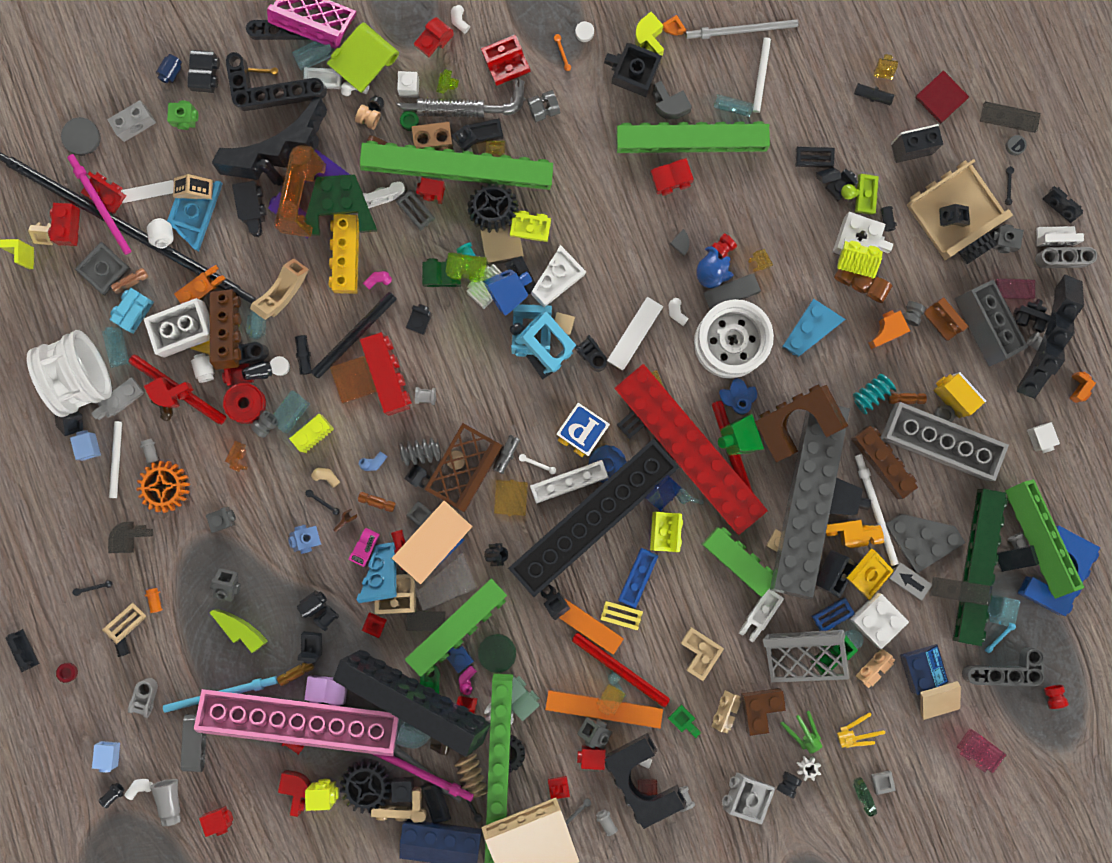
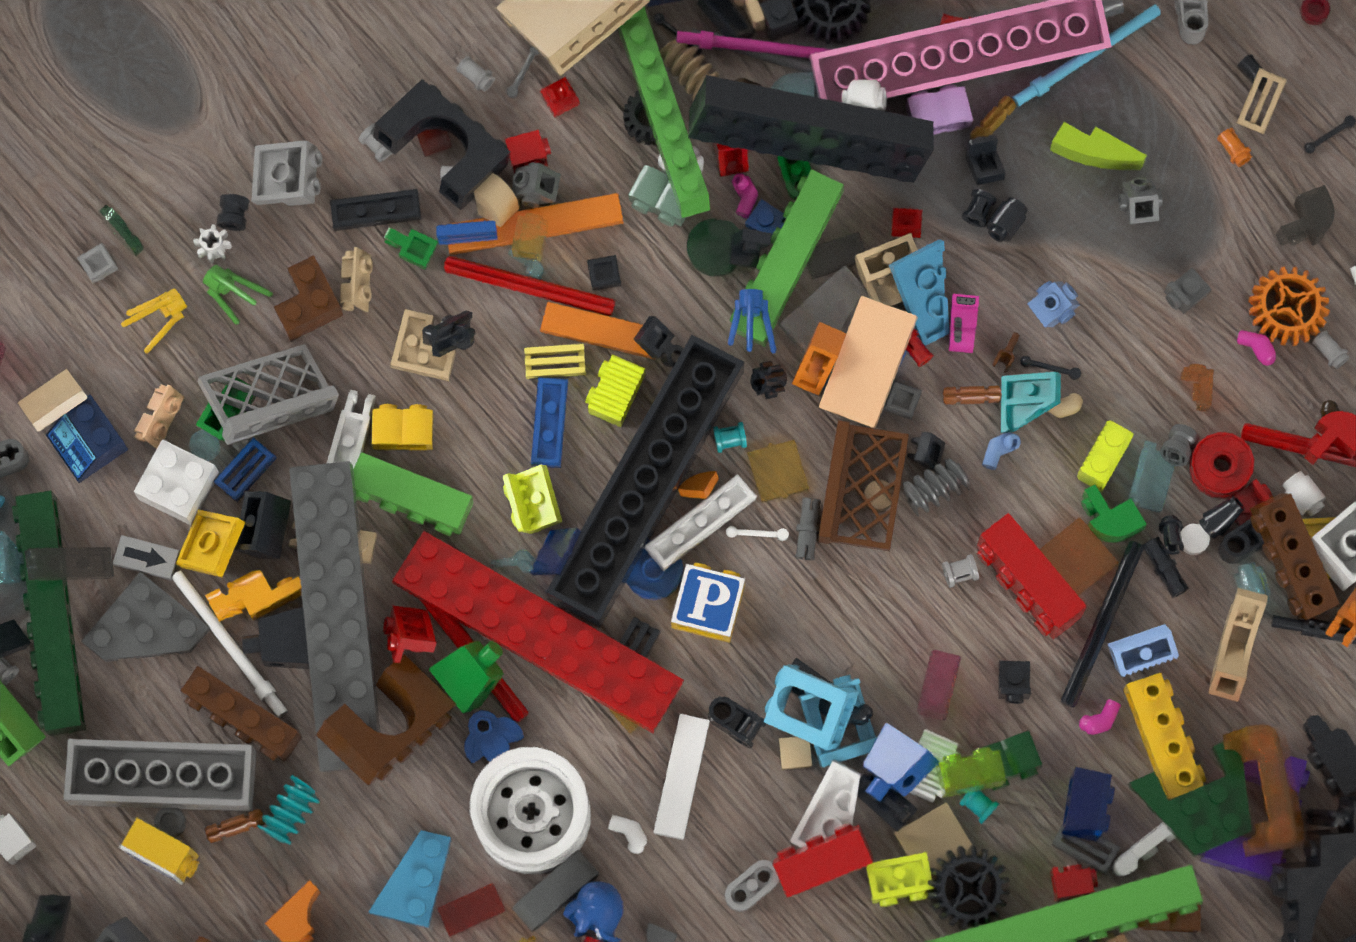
camera: 165 degrees right, 10 degrees down
none -> black tile [330,189,422,231]
none -> yellow brick [372,404,434,451]
none -> red bracket [383,605,436,663]
none -> black hips [422,310,476,357]
none -> blue tile [436,220,498,245]
none -> clear red tile [437,883,506,937]
none -> tan brick [474,173,519,227]
none -> neon yellow brick [585,354,646,427]
none -> black tile [587,255,621,291]
none -> orange tile [678,471,719,499]
none -> teal bush [713,422,747,453]
none -> light grey plate [725,860,779,912]
none -> blue plant [728,289,777,353]
none -> black bracket [729,228,771,269]
none -> red brick [773,823,874,898]
none -> orange arch [792,322,847,396]
none -> white head [842,80,887,111]
none -> clear pink brick [917,650,961,721]
none -> teal wing [1001,372,1061,434]
none -> clear blue brick [1061,767,1115,842]
none -> green brick [1081,484,1146,543]
none -> light blue brick [1108,624,1179,677]
none -> black pin [1159,515,1184,555]
none -> dark pink arm [1237,330,1276,366]

